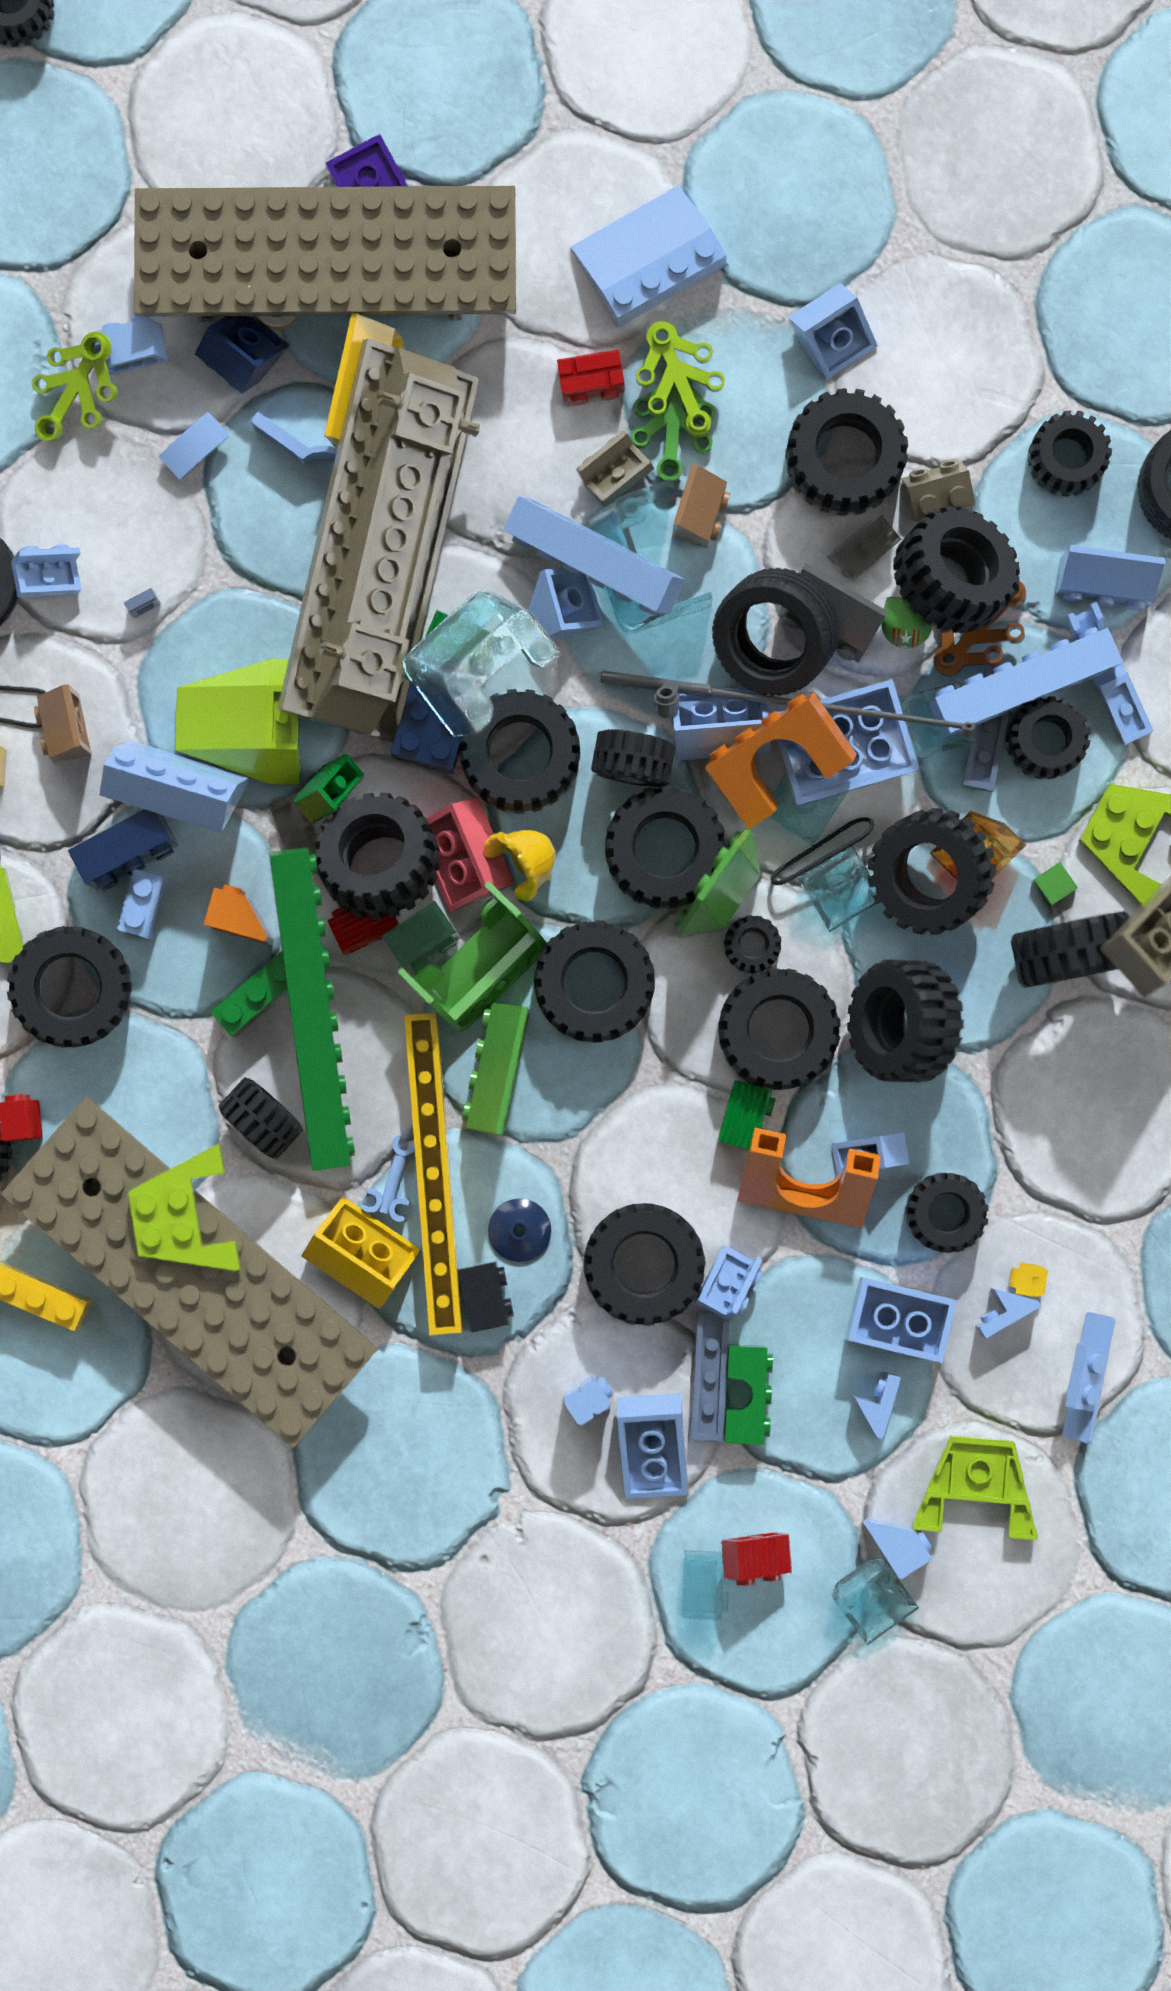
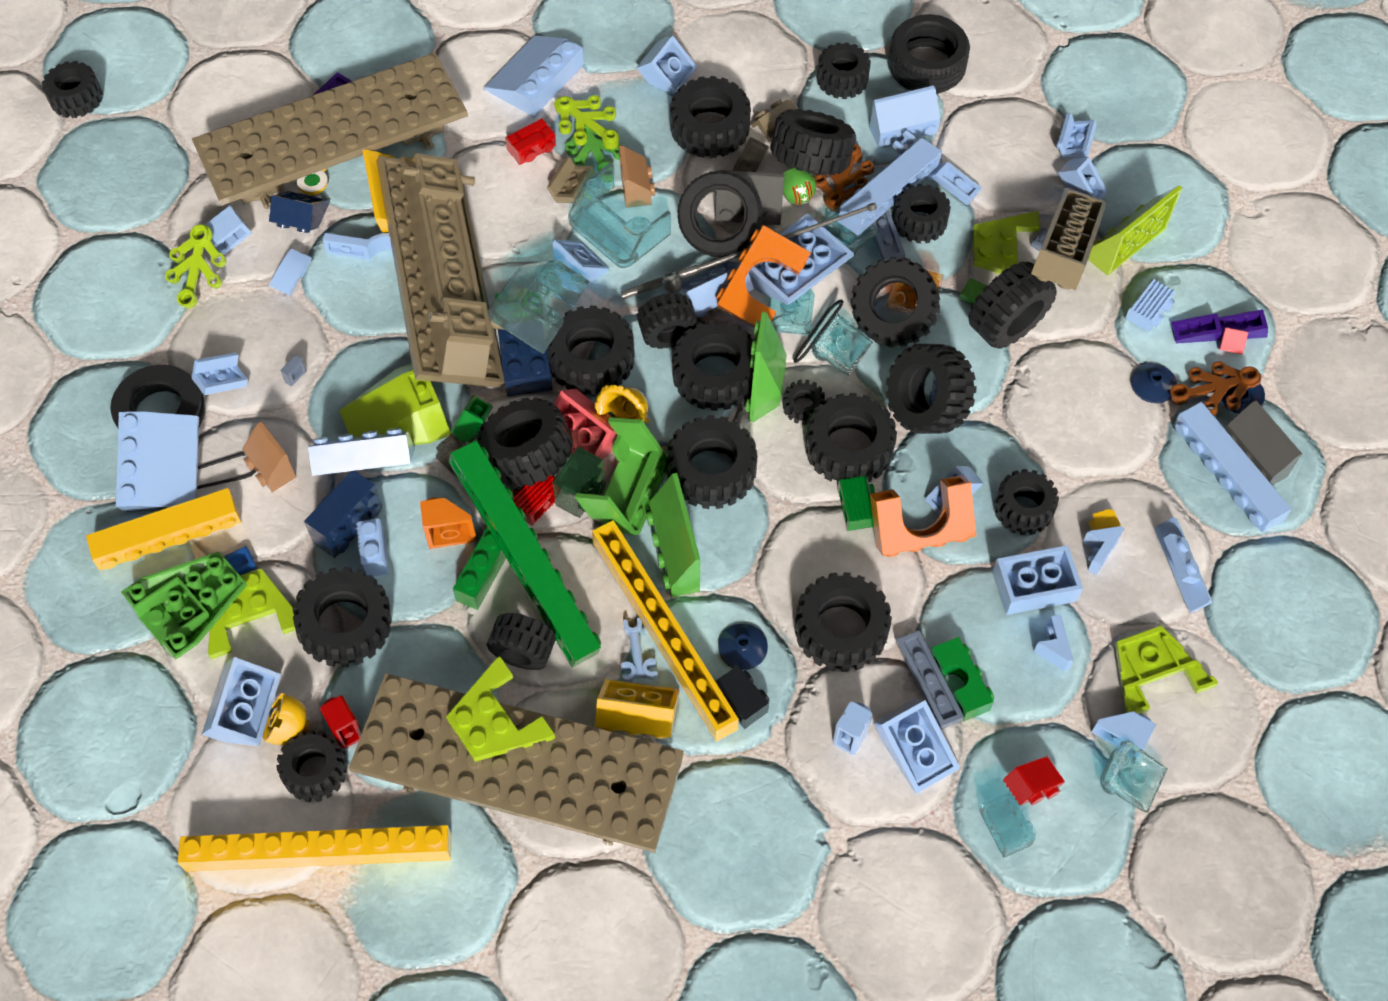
camera: 30 degrees left, 25 degrees down
light blue brick [503,496,686,616] -> none
light blue bracket [694,1245,762,1320] -> none

